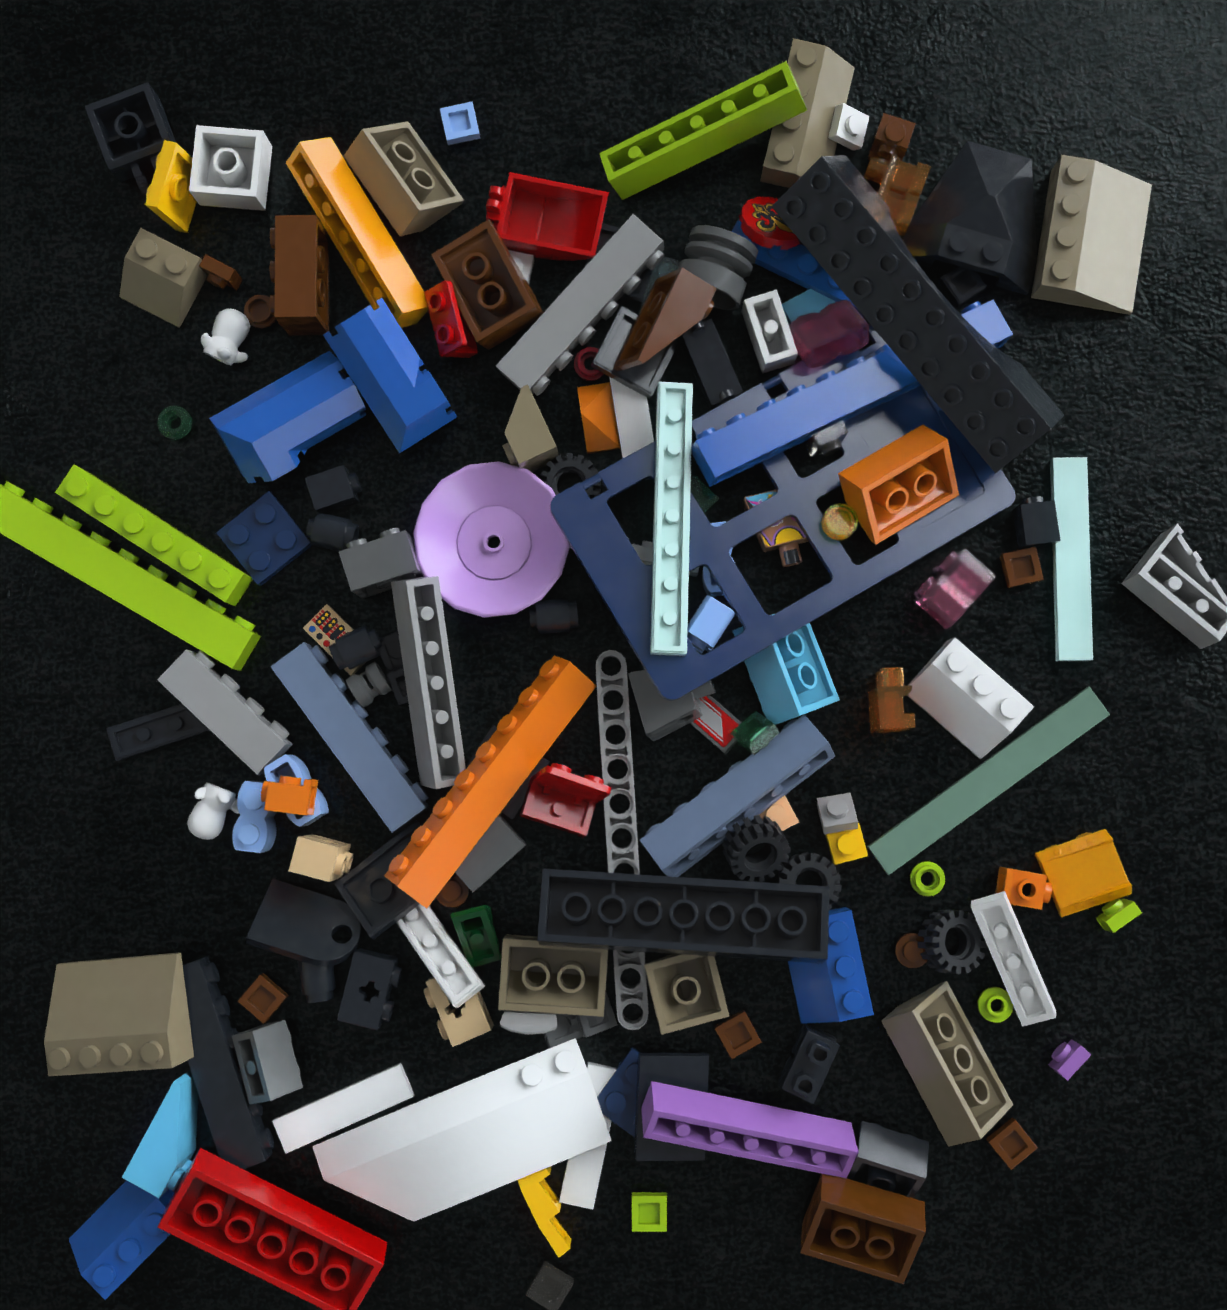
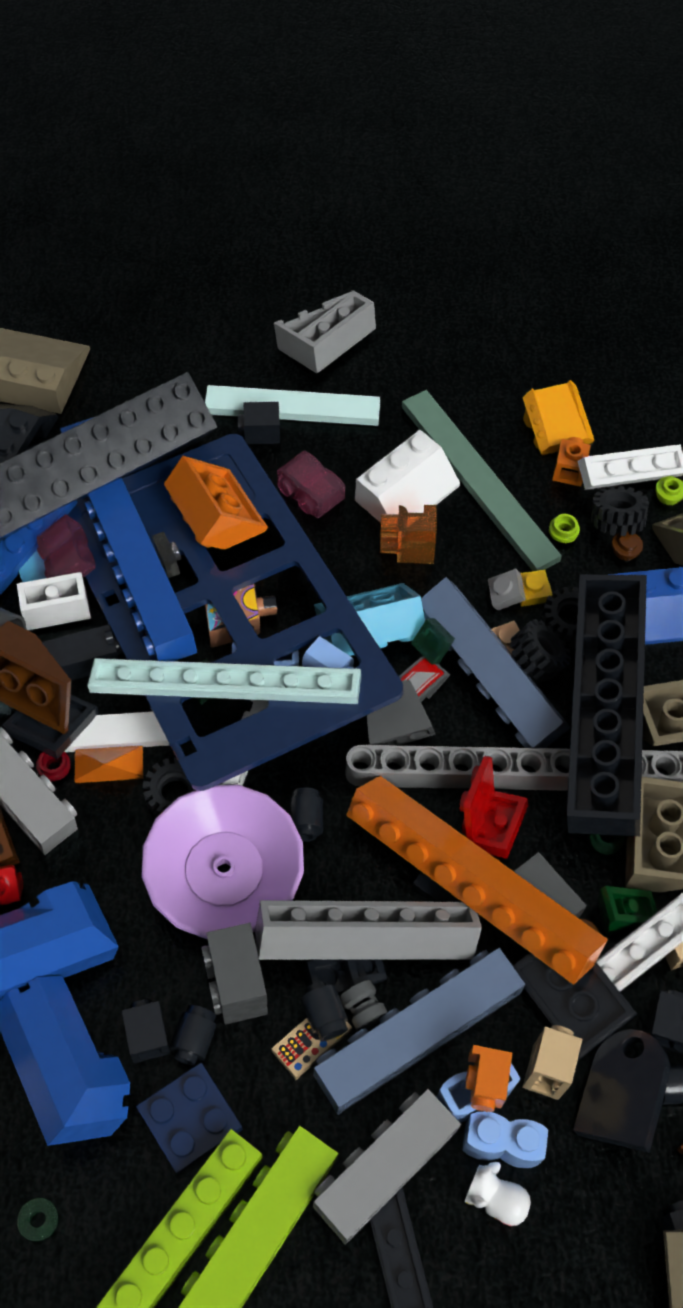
camera: 100 degrees left, 25 degrees down
dark tan slope [502,384,559,473] -> none
clear neon green tile [821,503,858,540] -> none
reddish brown plate [1000,547,1044,588] -> none
lime plate [1096,898,1142,933] -> none

